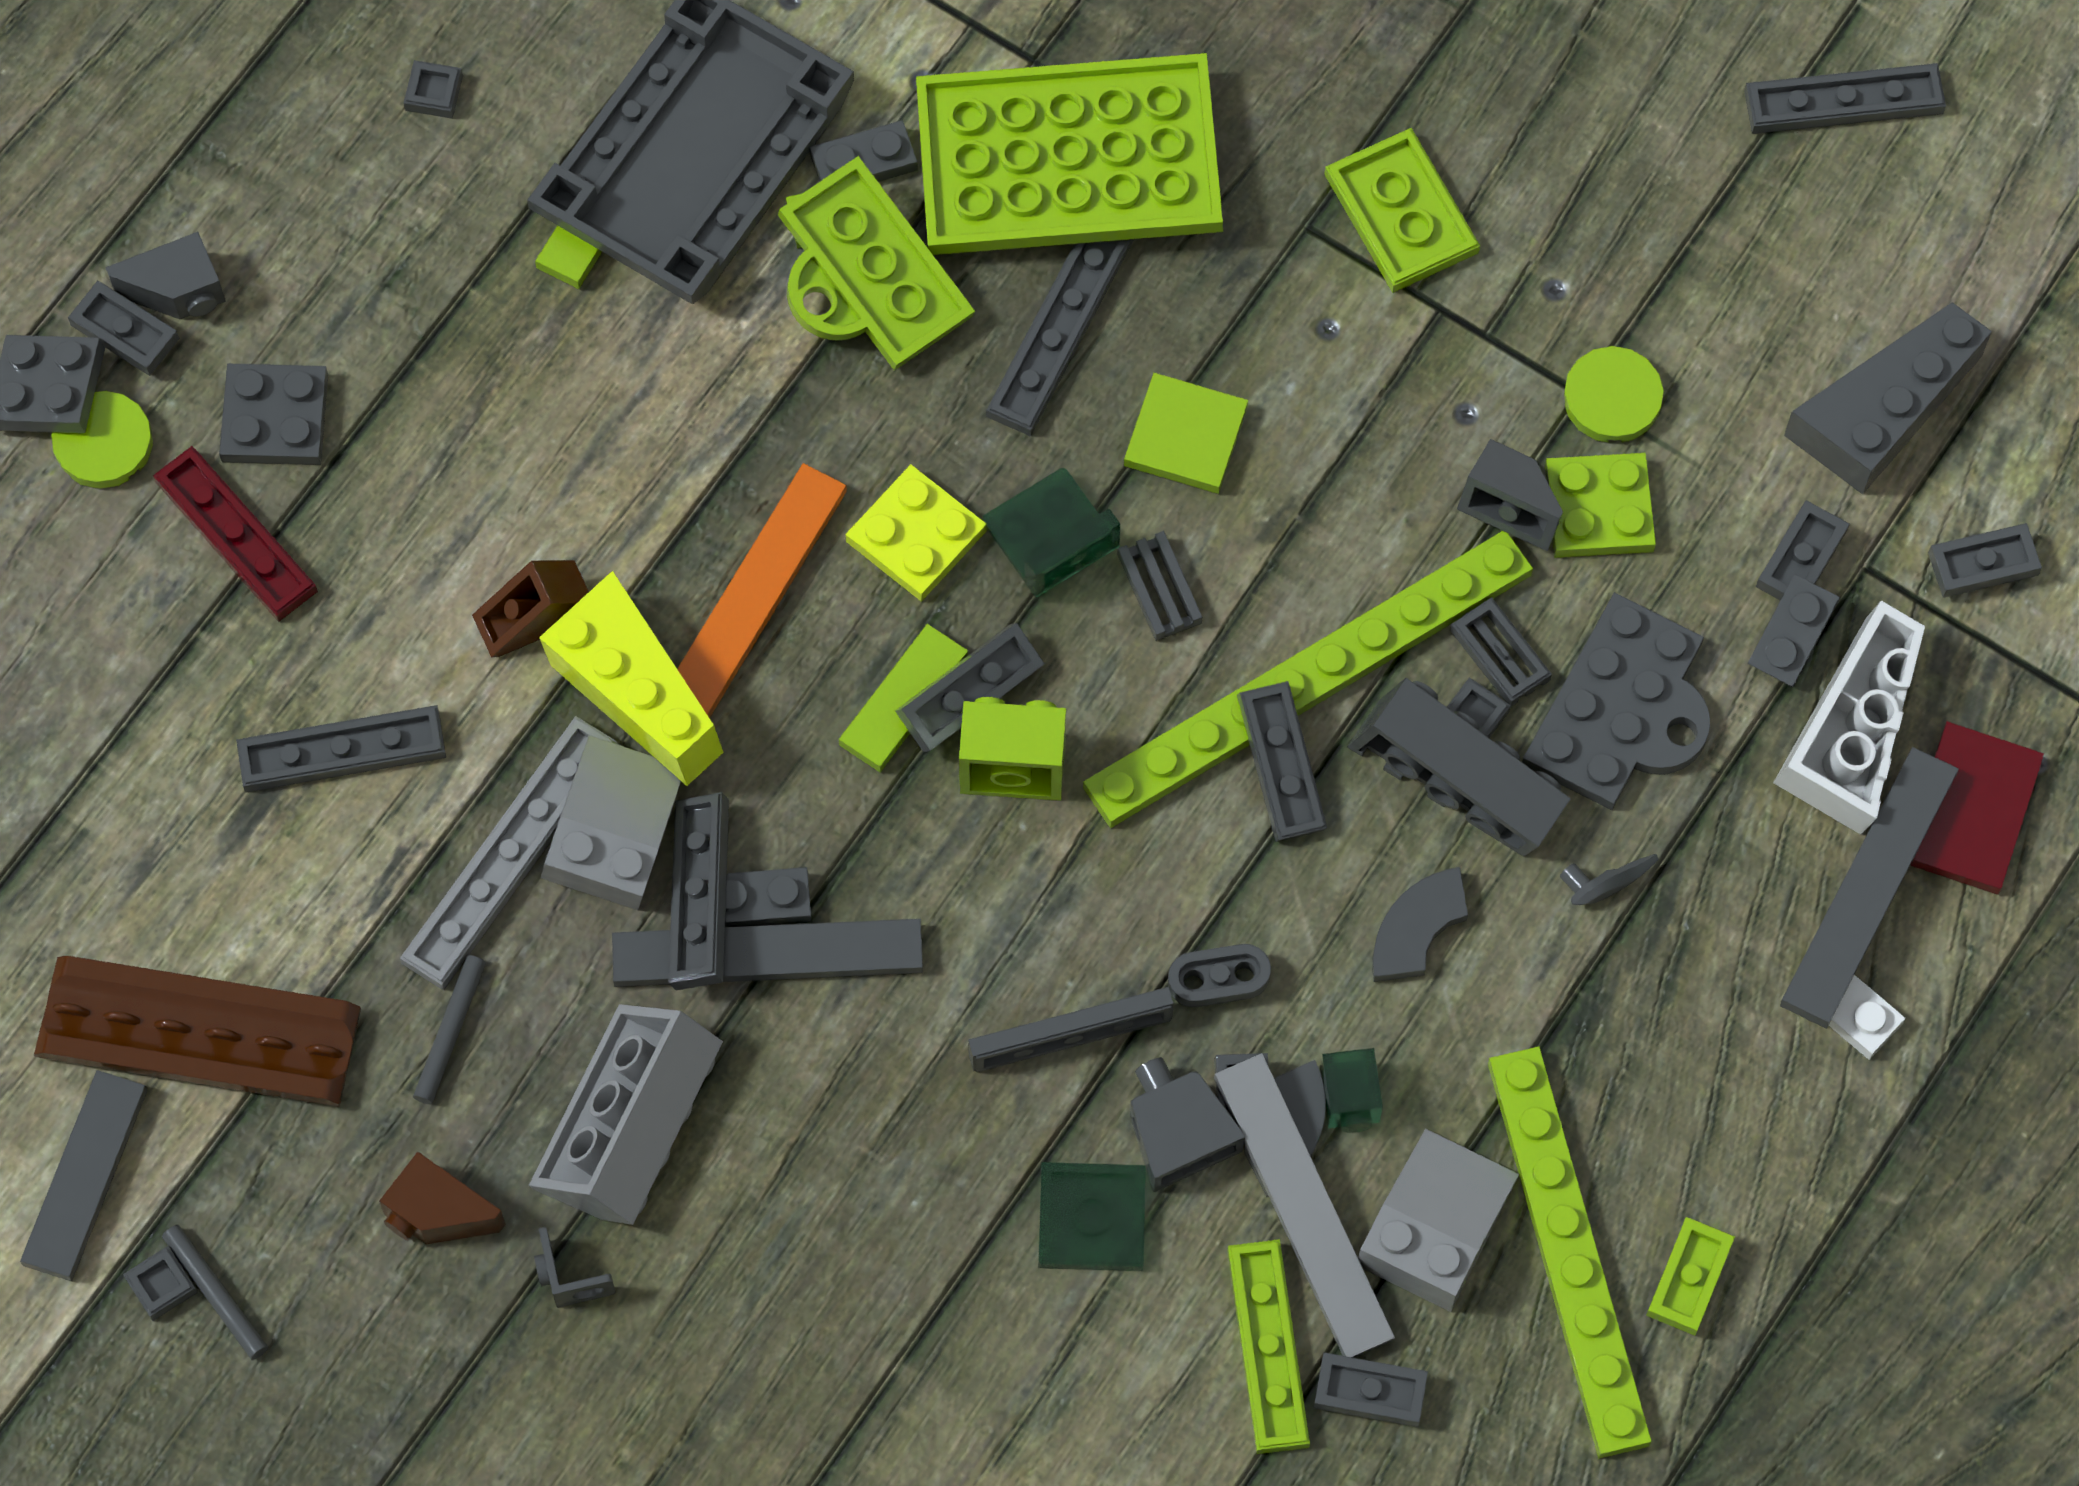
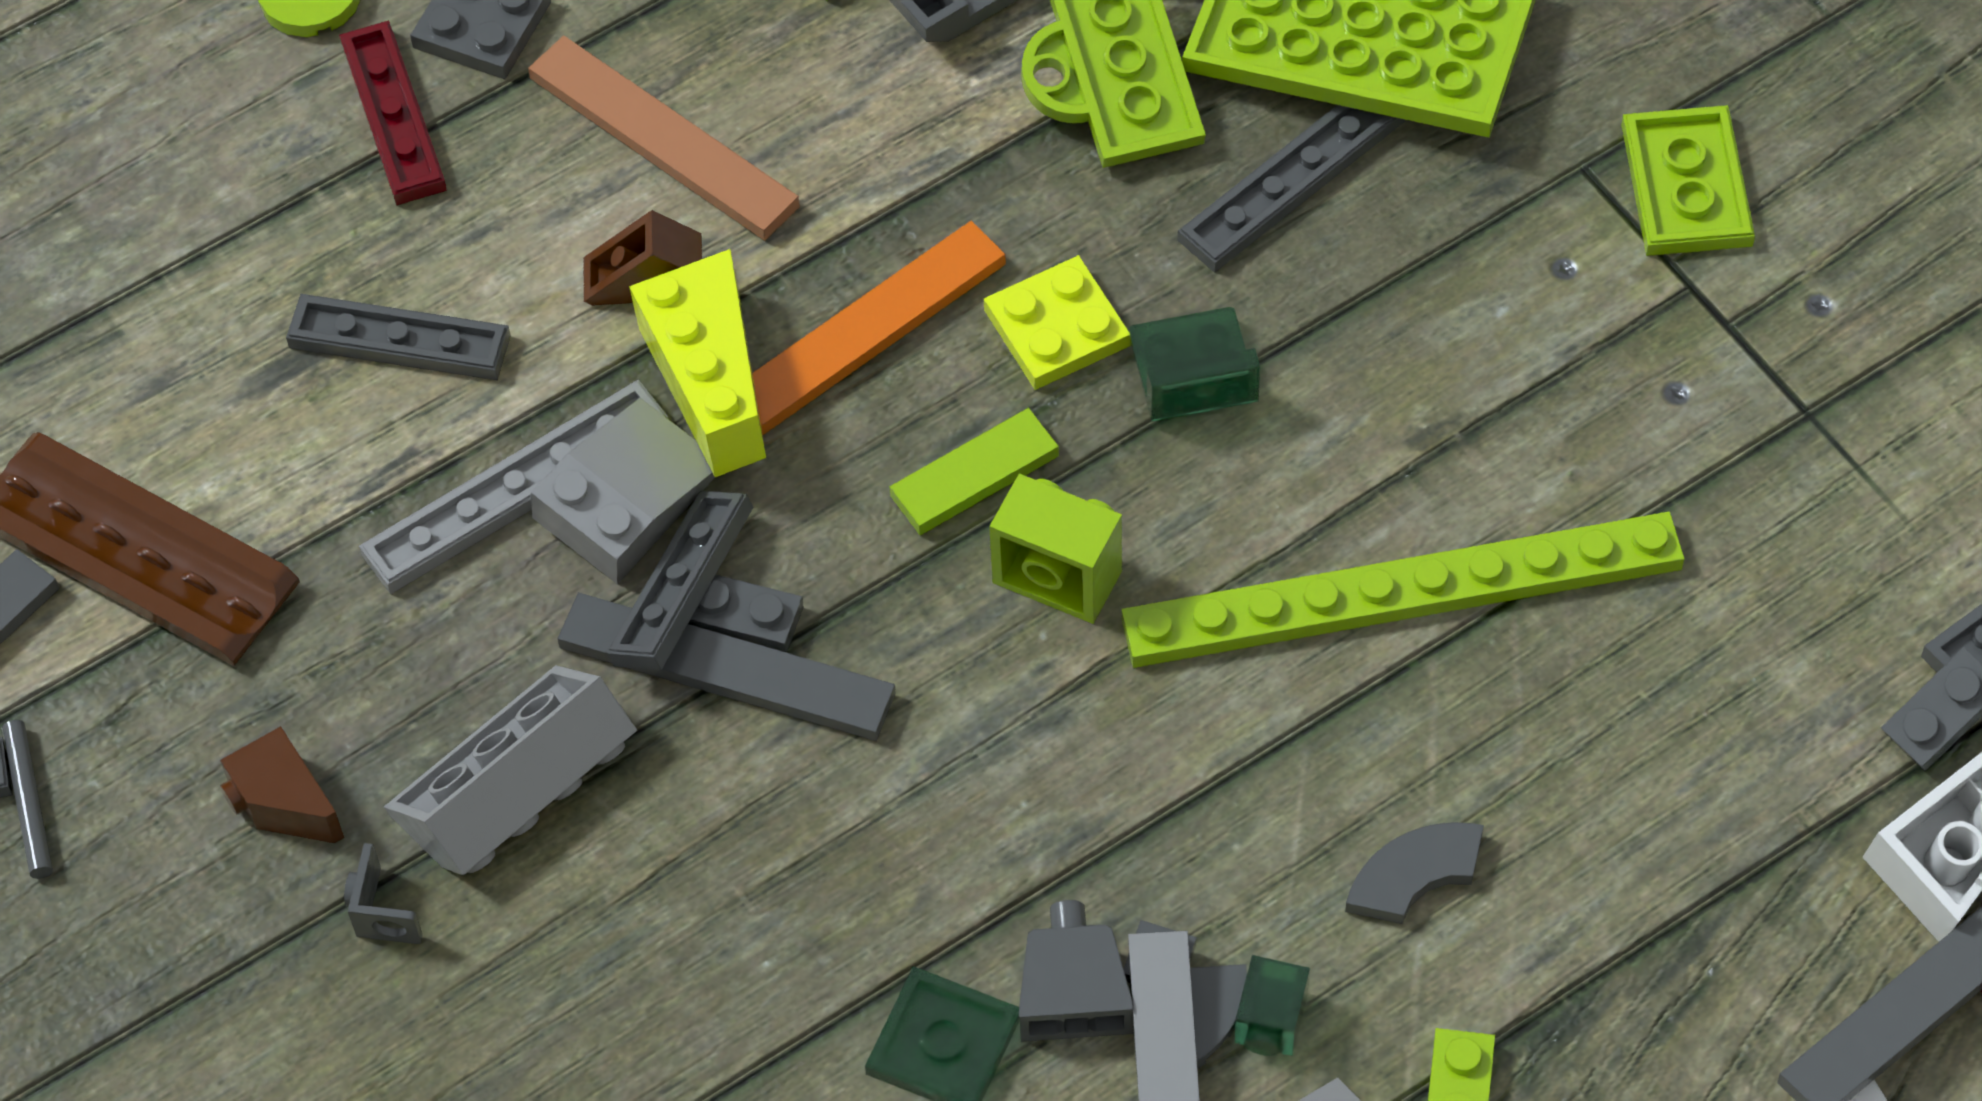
camera: 25 degrees right, 10 degrees down
dark grey bar [413,955,486,1104] -> none
dark grey plate [895,623,1045,752] -> none
dark grey tile [968,987,1174,1072] -> none
dark grey tile [1117,531,1203,641] -> none
lime tile [1124,373,1248,494] -> none
dark grey plate [1168,944,1271,1007] -> none
dark grey tile [1237,681,1327,842] -> none
dark grey wedge [1347,678,1571,857] -> none
dark grey tile [1447,677,1511,738] -> none
dark grey tile [1450,597,1552,707] -> none
dark grey slope [1457,439,1563,551] -> none
dark grey plate [1522,592,1710,810] -> none
lime plate [1545,453,1656,558] -> none
dark grey bar [1560,854,1659,905] -> none
lime tile [1564,346,1664,442] -> none
none -> nougat tile [528,35,800,241]

